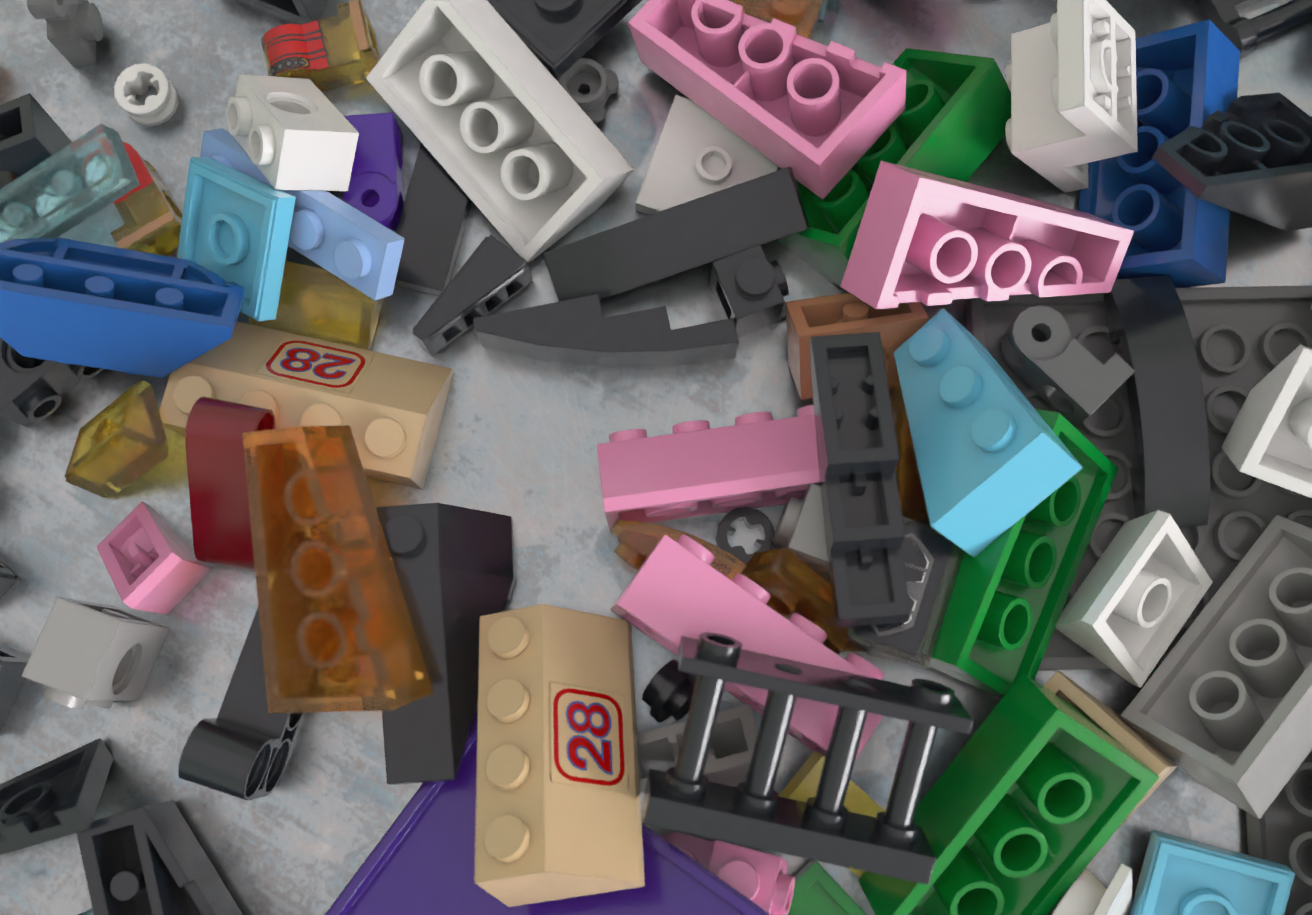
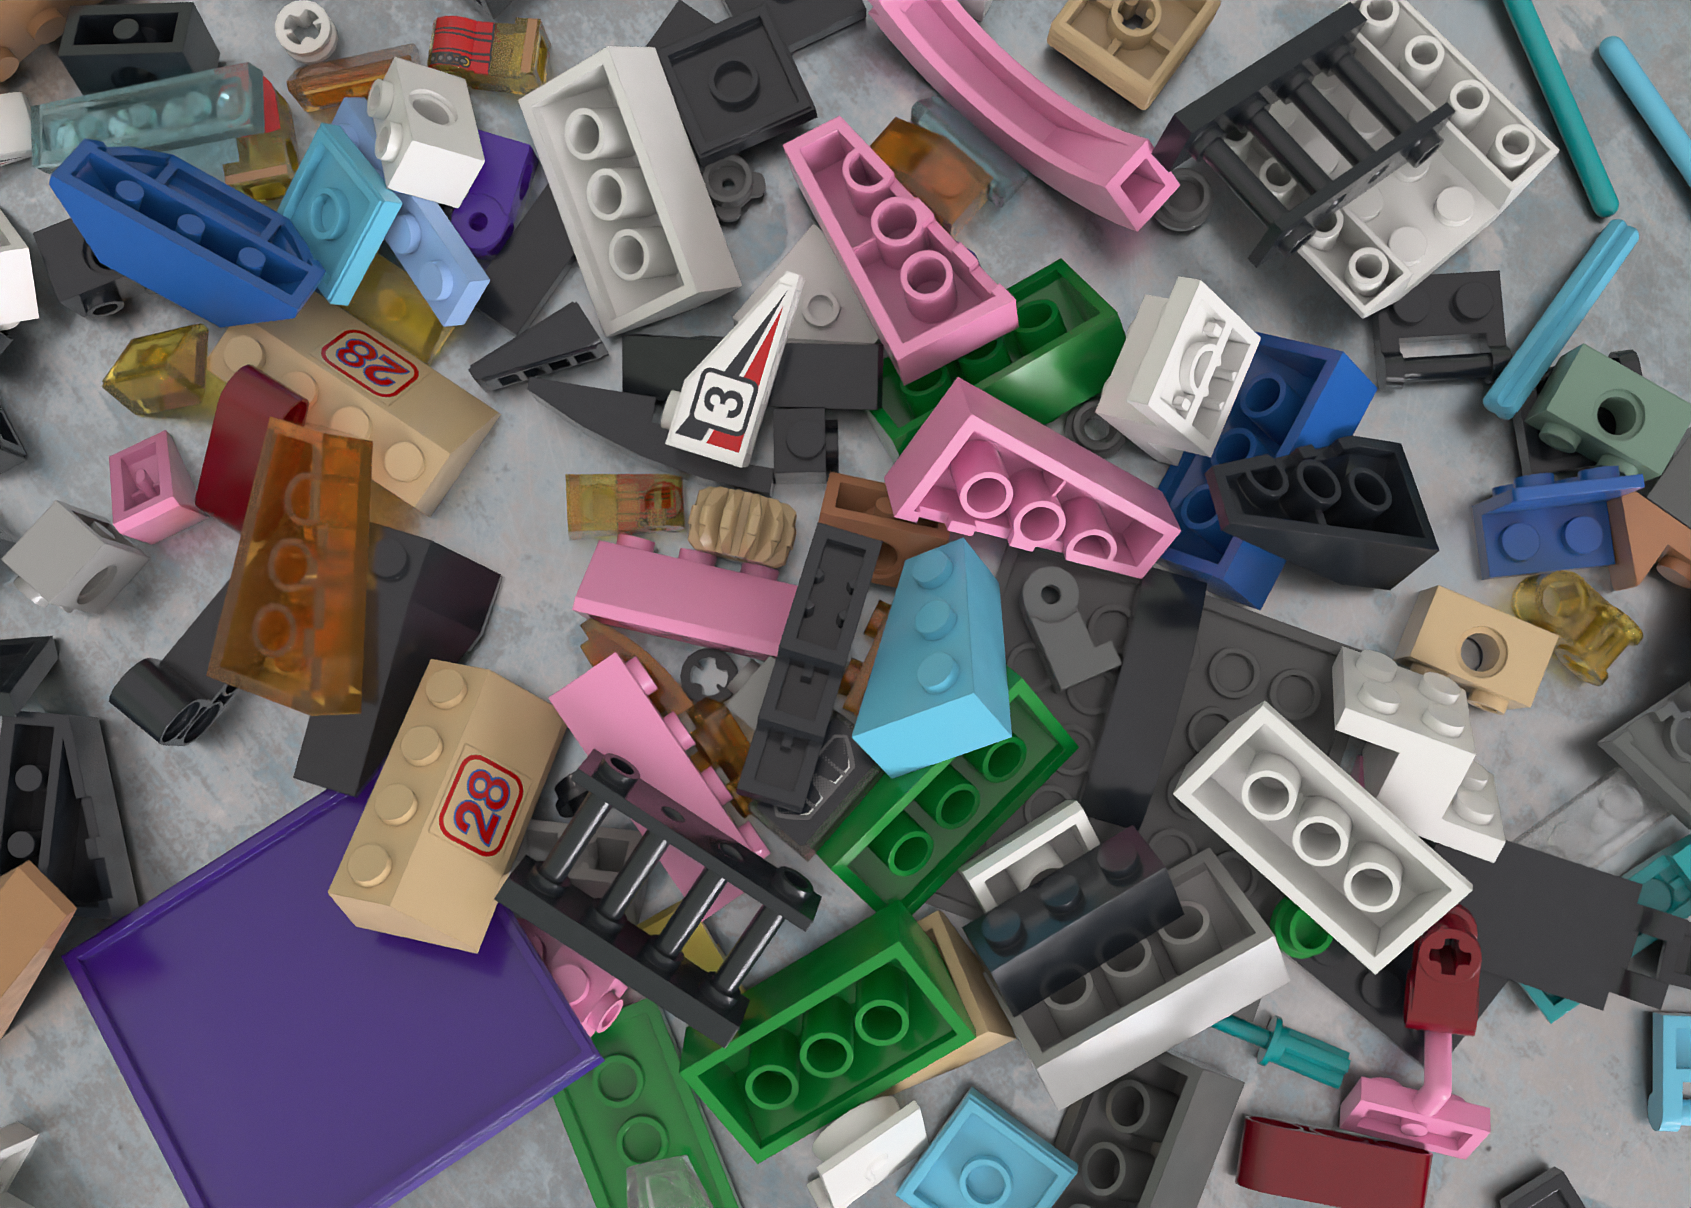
camera: 20 degrees right, 5 degrees up
none -> clear orange slope [286,43,421,112]
none -> clear yellow leg [565,474,686,540]
none -> slope [661,271,805,468]
none -> tan gear [688,486,797,569]
none -> black brick [962,825,1185,1017]
none -> dark grey plate [1065,397,1127,459]

